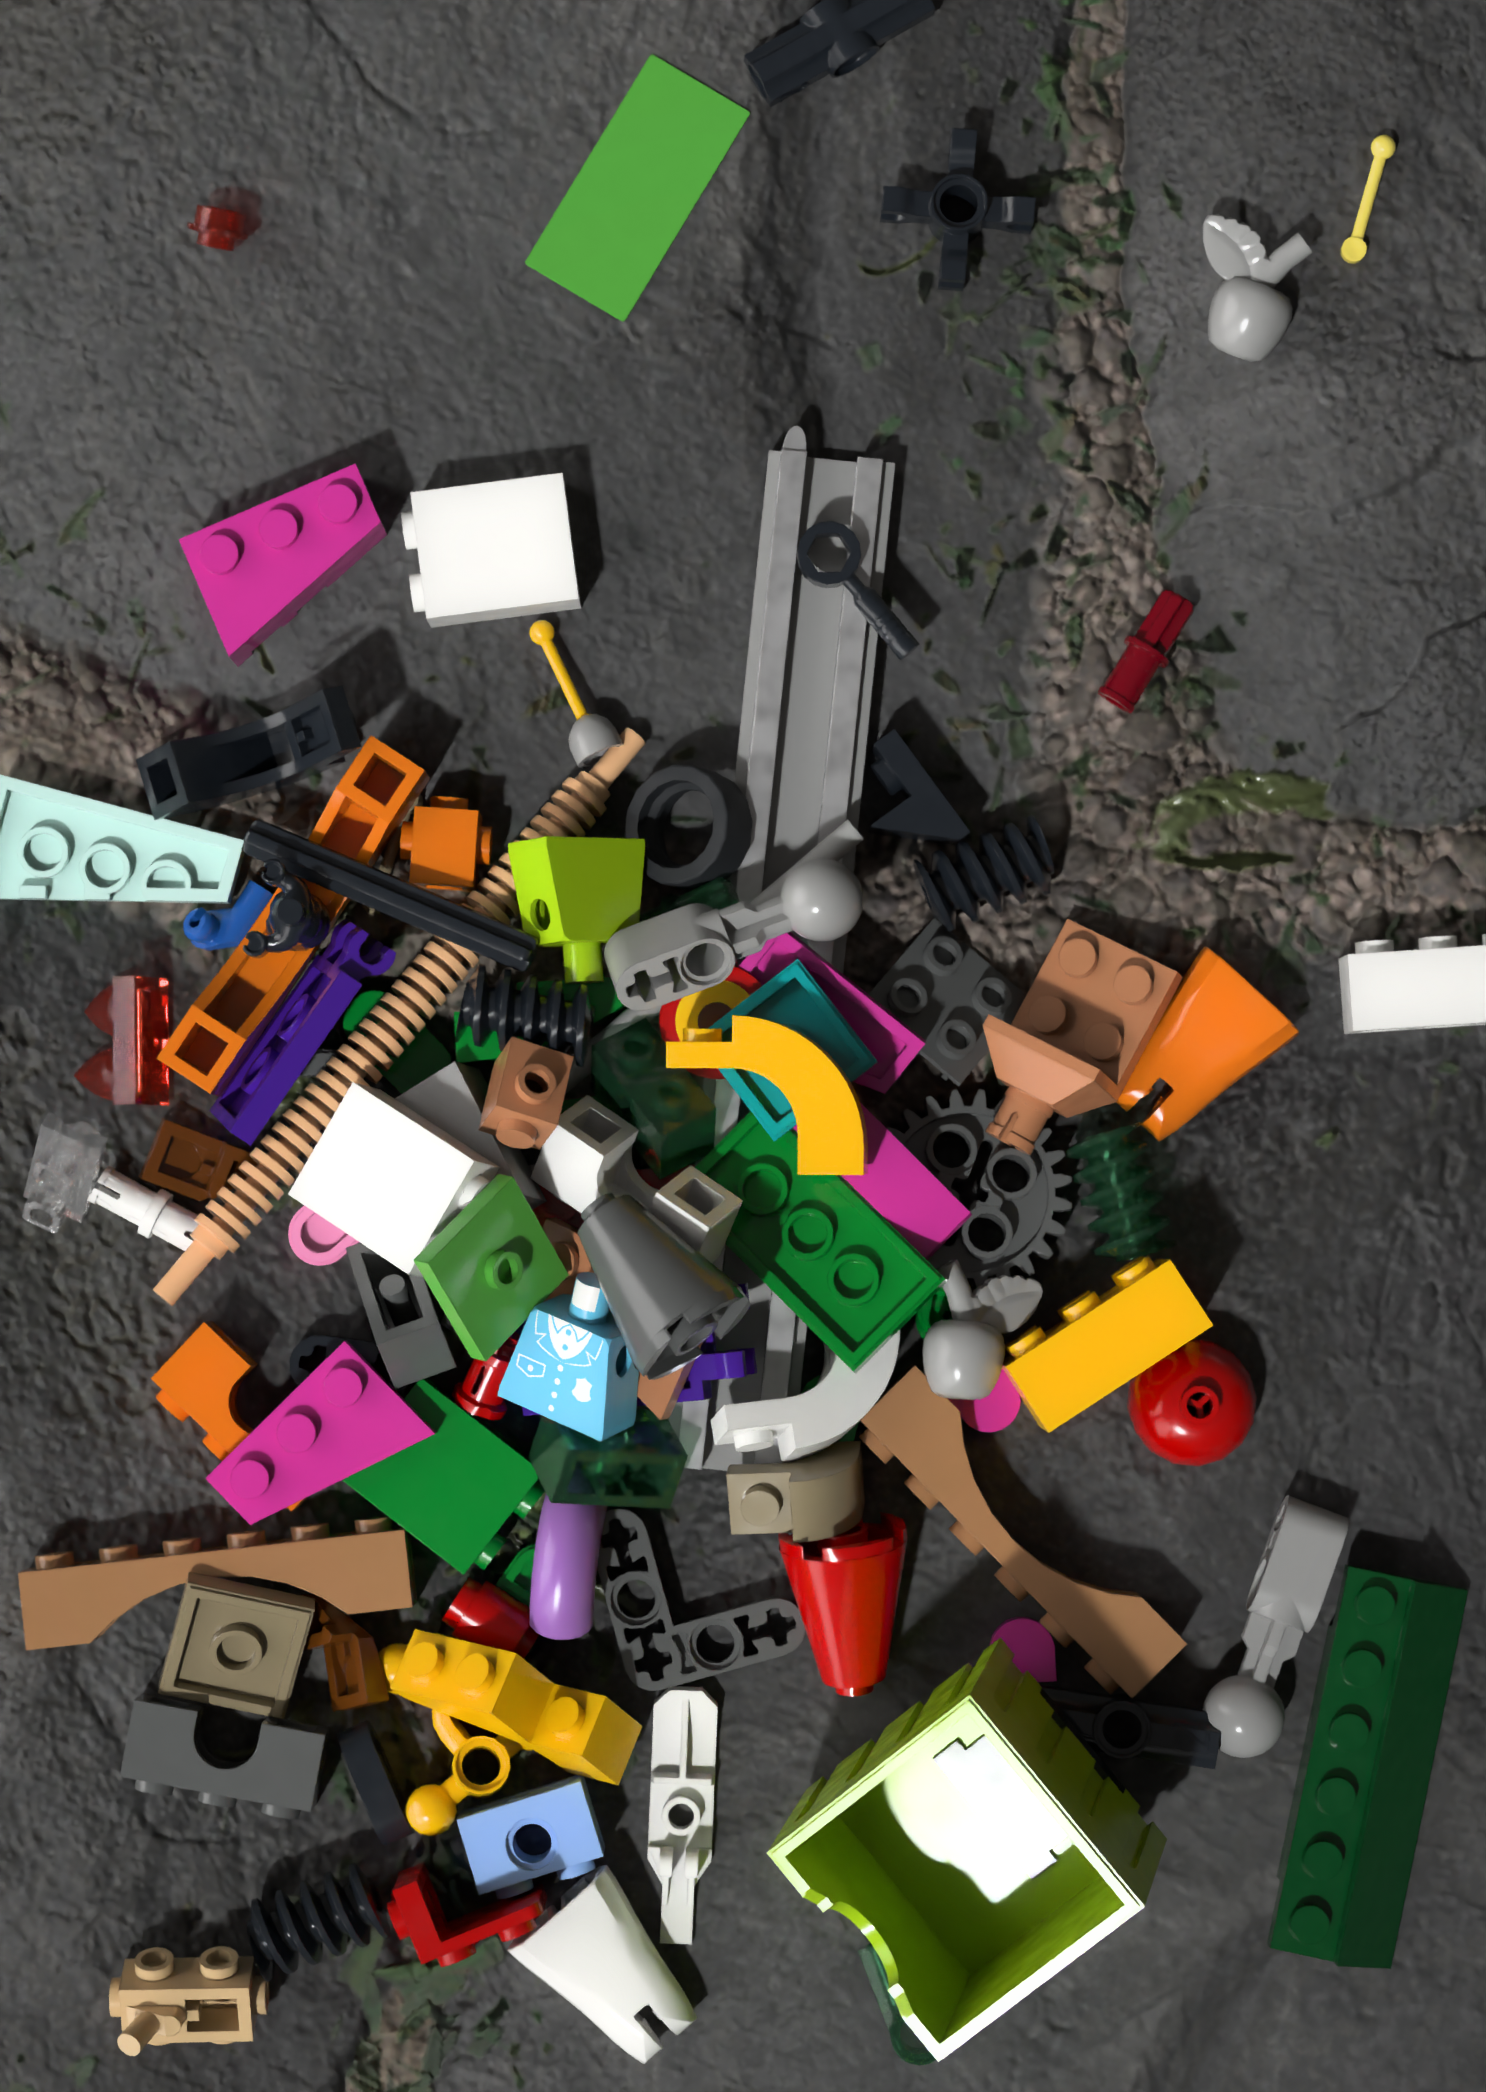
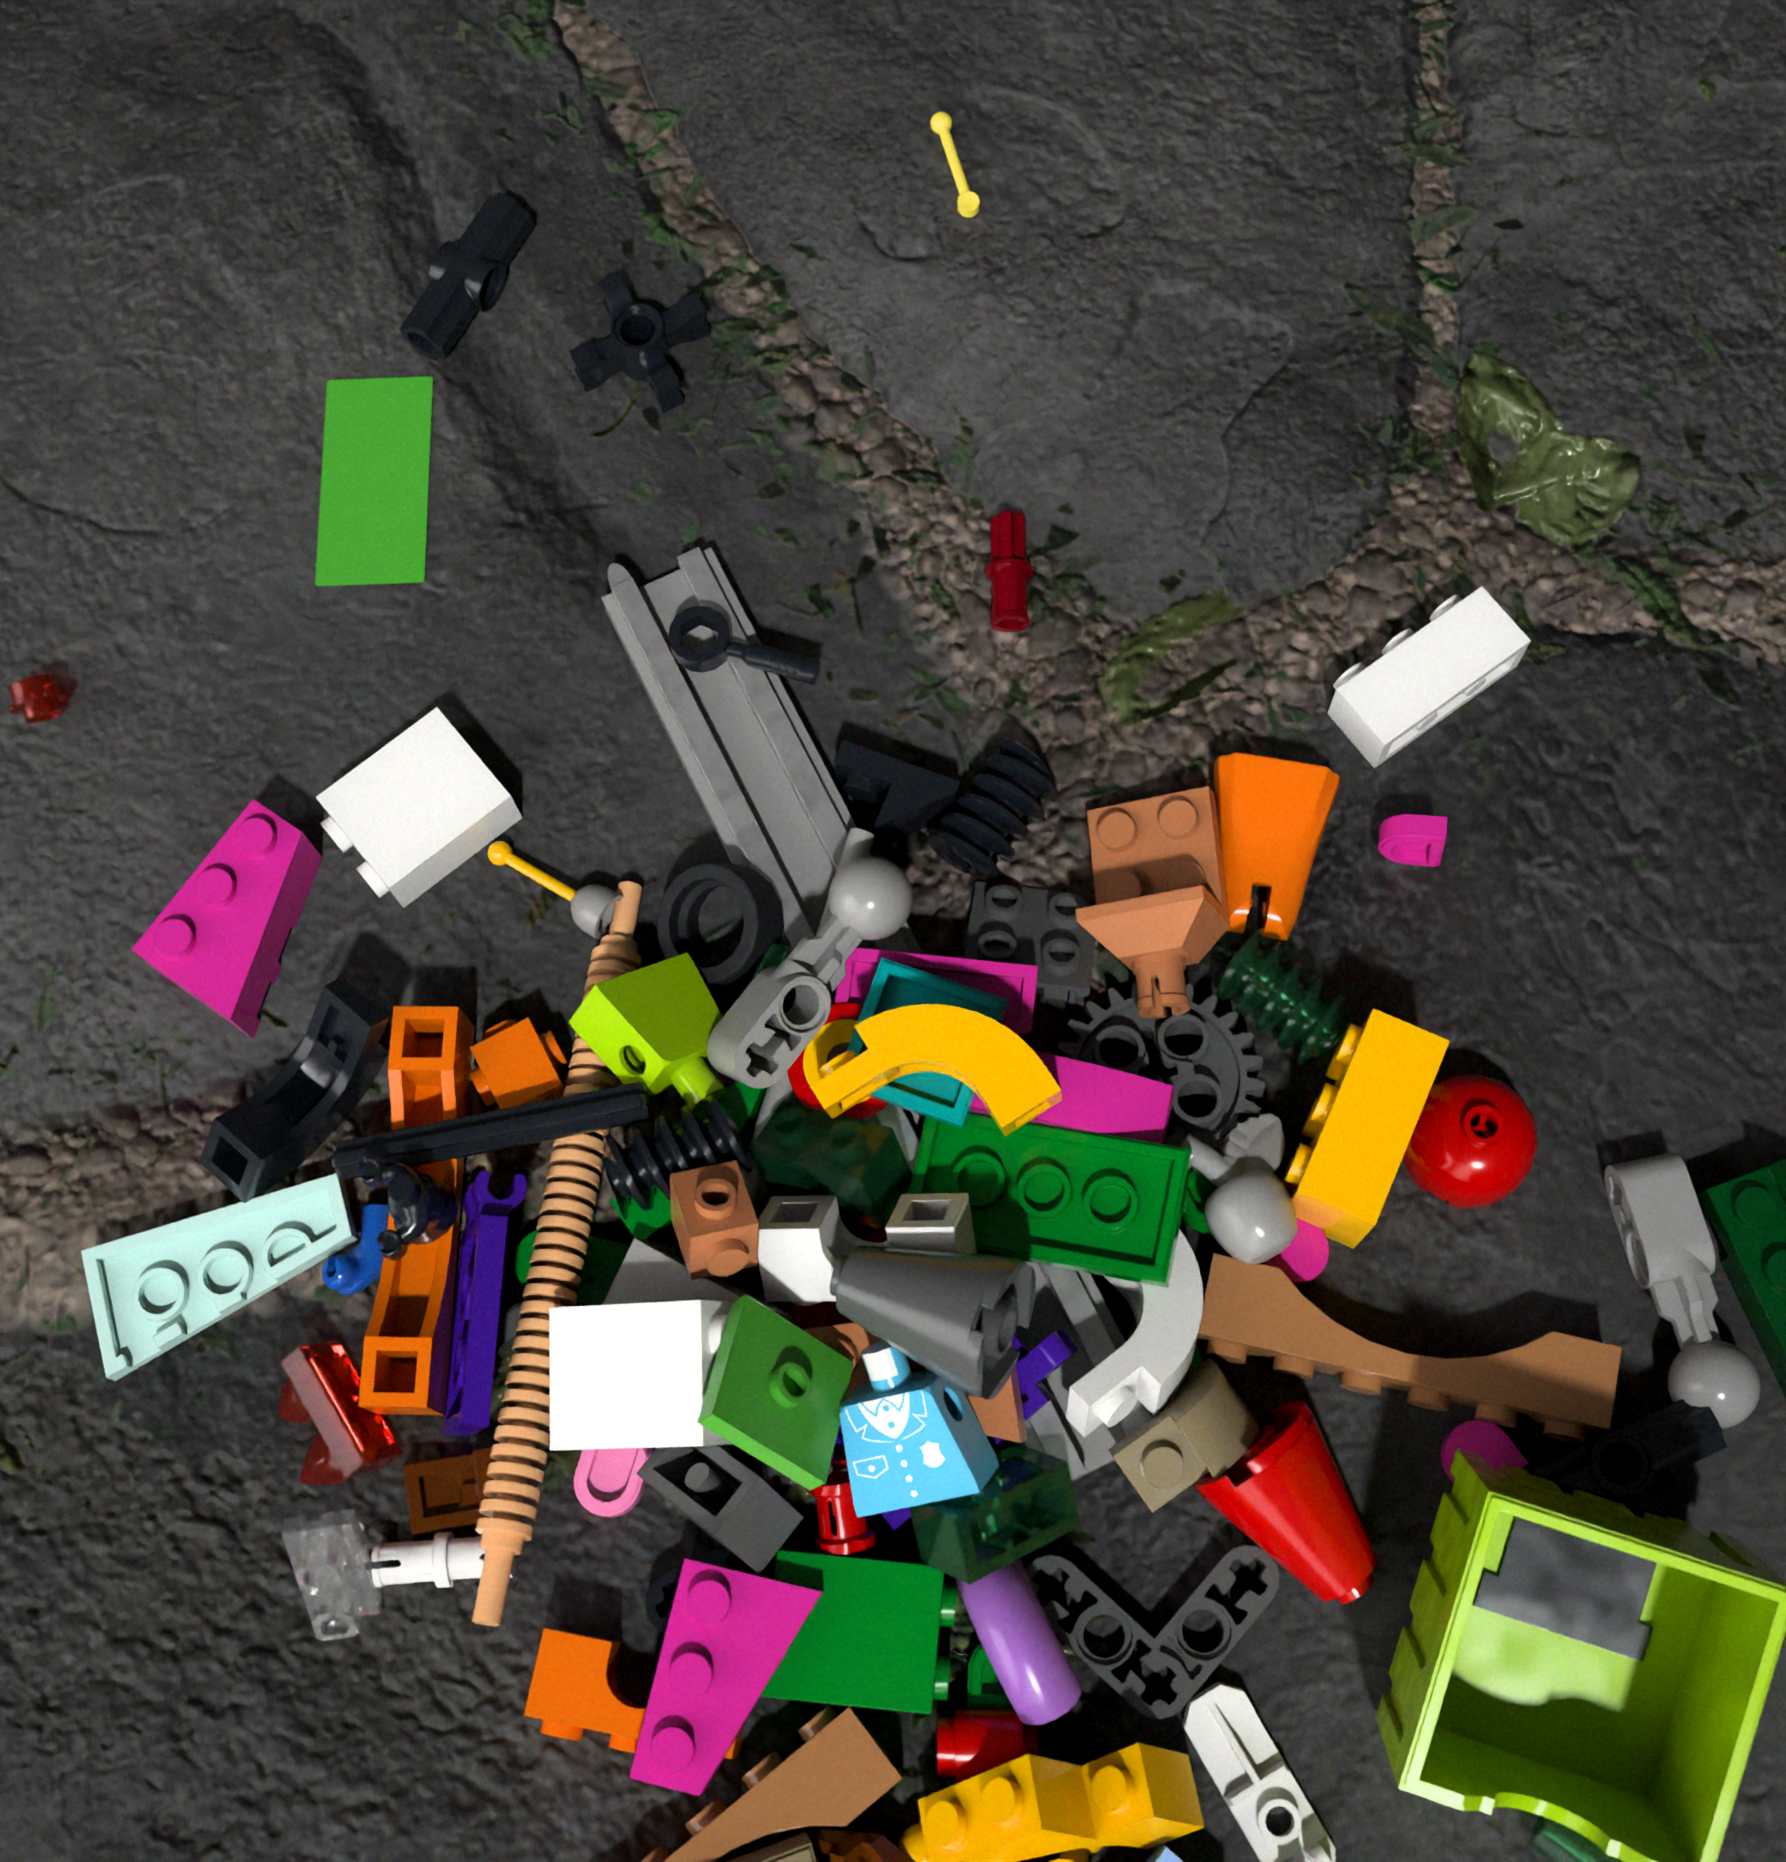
camera: 25 degrees left, 15 degrees down
light grey piece [1203,214,1313,362] -> none
none -> dark pink tile [1378,814,1448,867]

